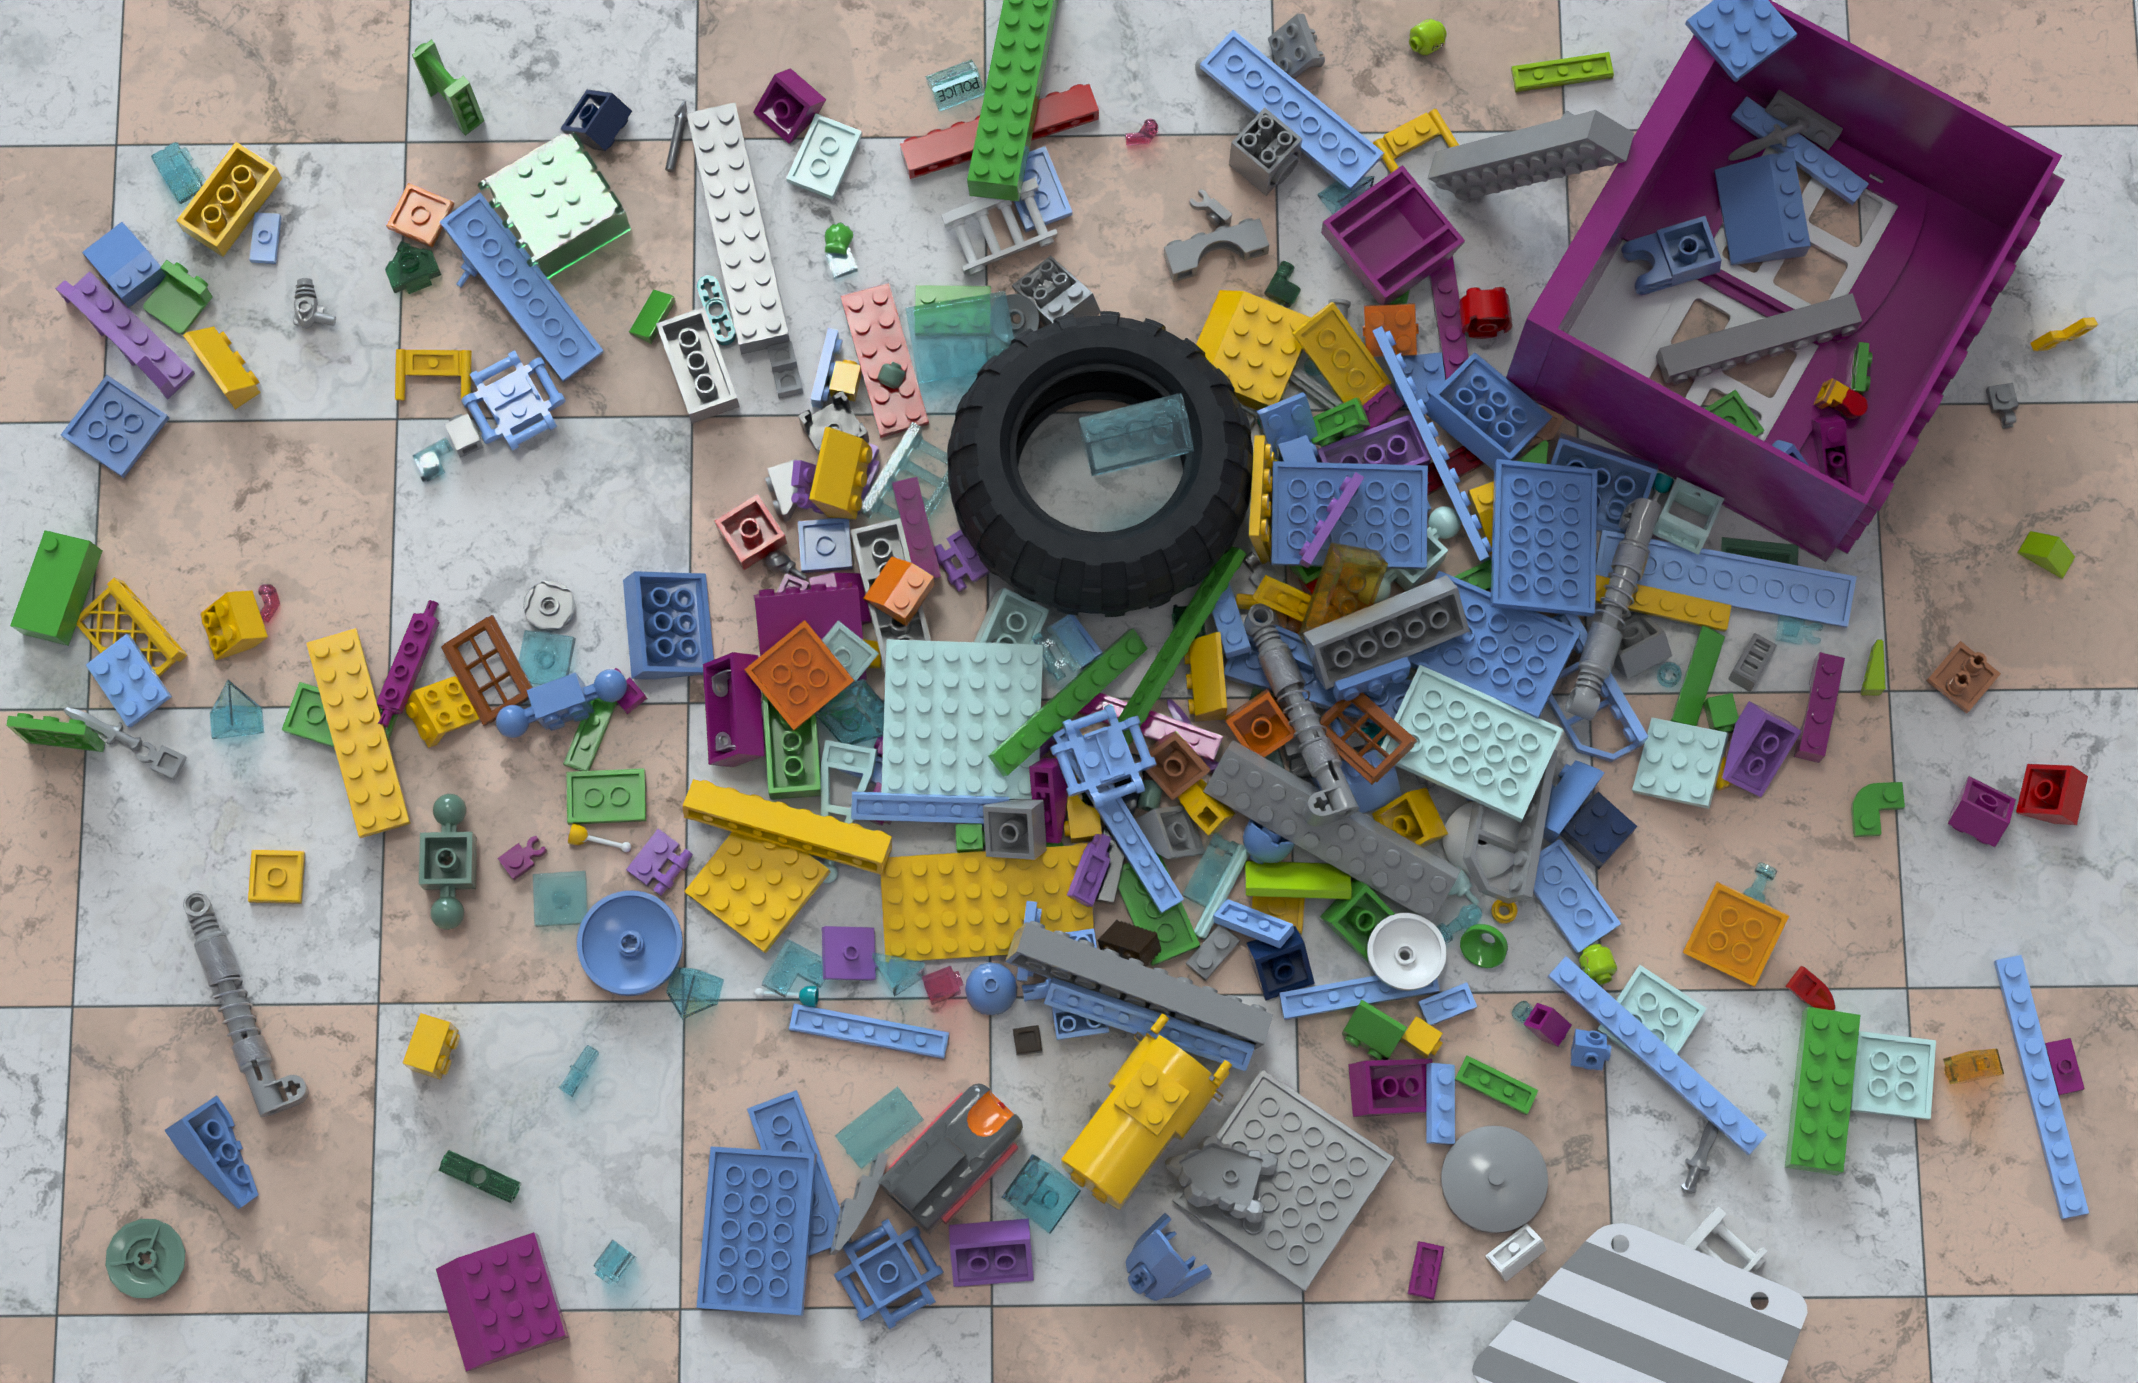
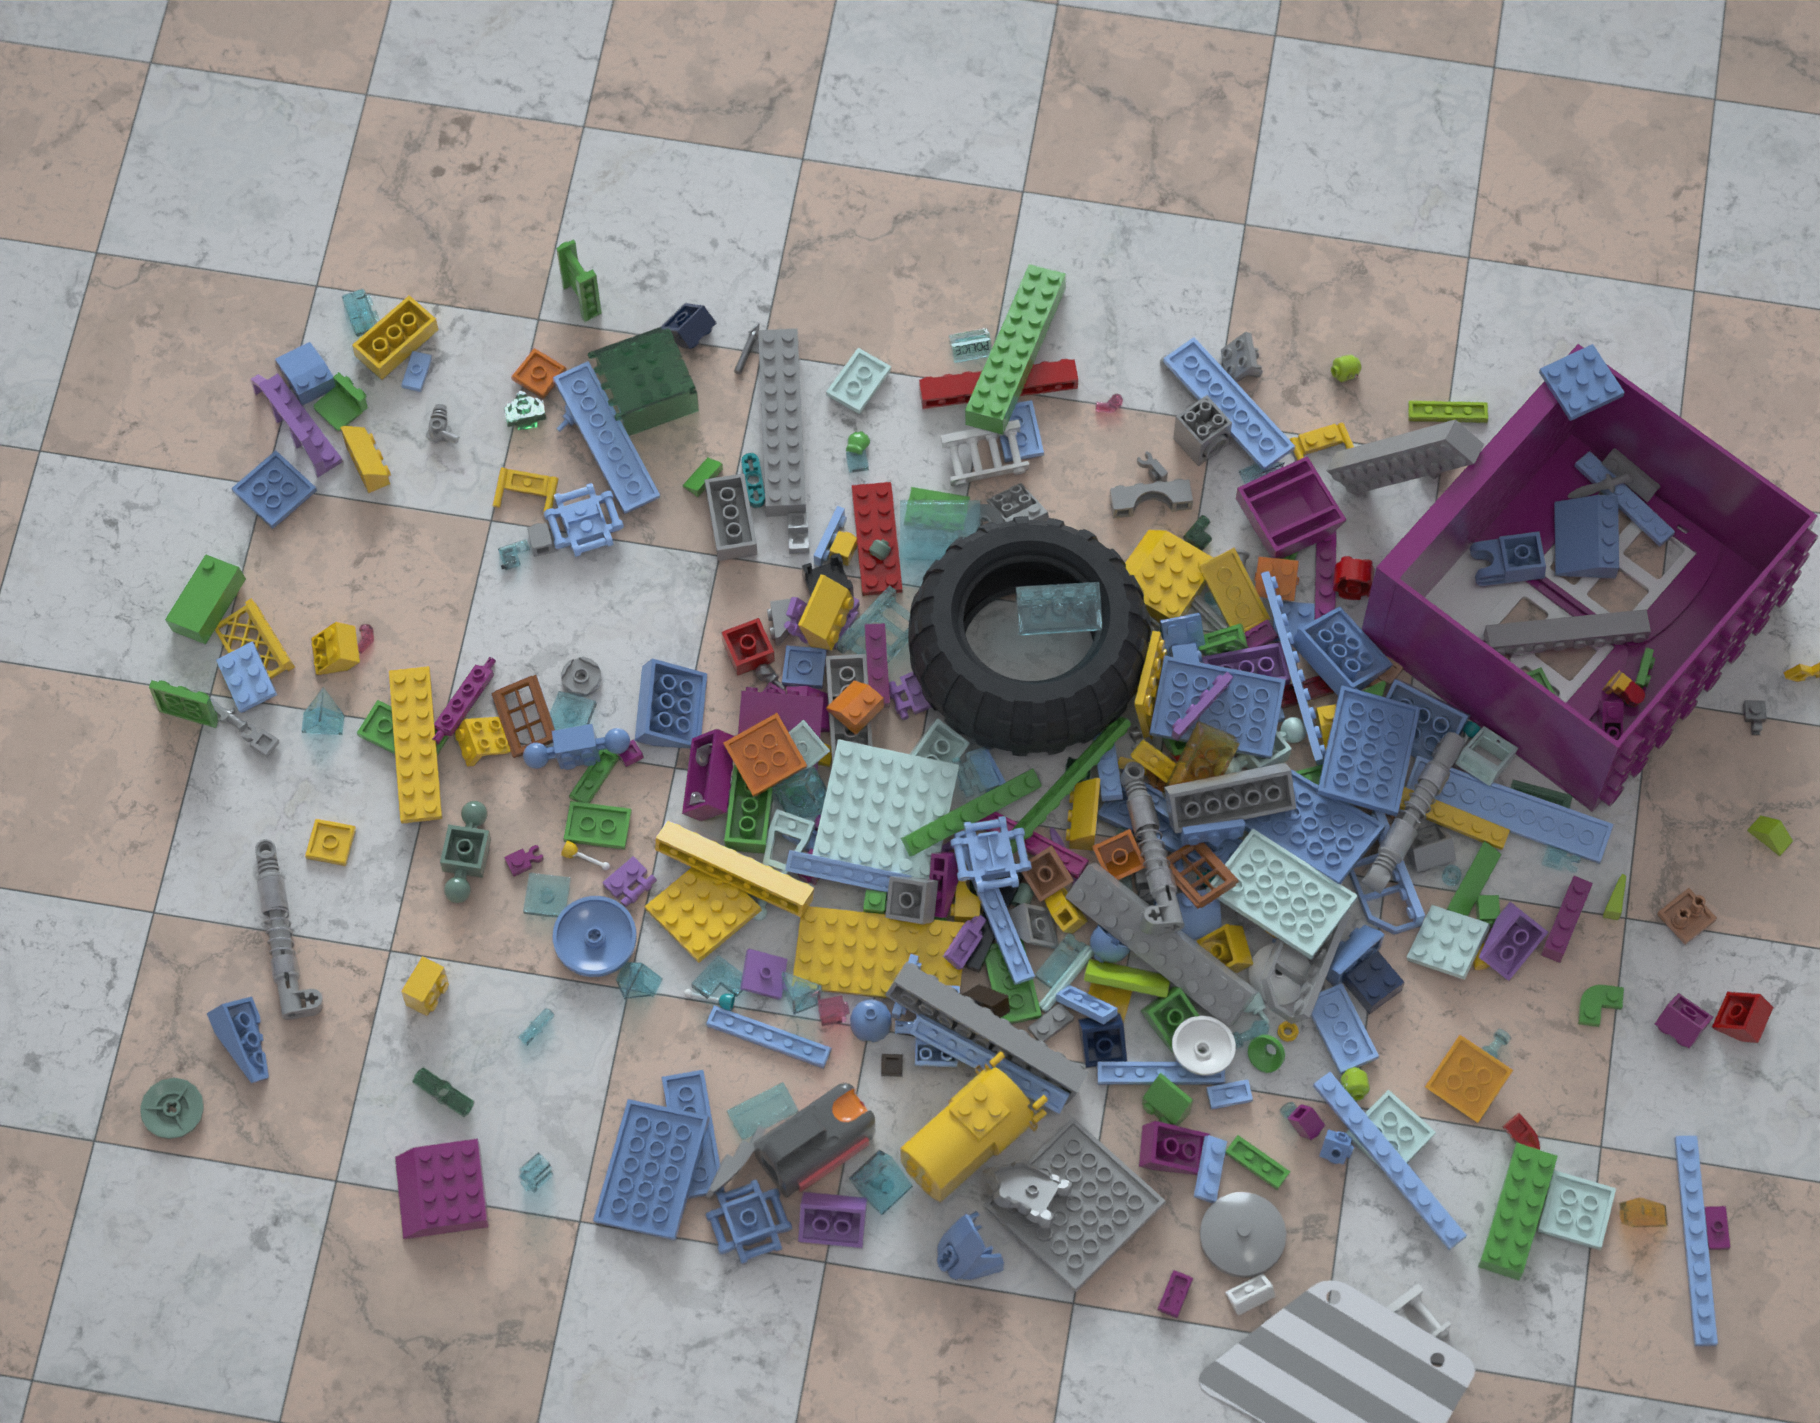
camera: 10 degrees right, 10 degrees down
magenta slope [753,68,827,144] -> none
yellow brick [1400,1016,1443,1059] -> none
flat silver sword [1681,1121,1719,1194] -> none
light grey slope [1728,633,1777,691] -> none

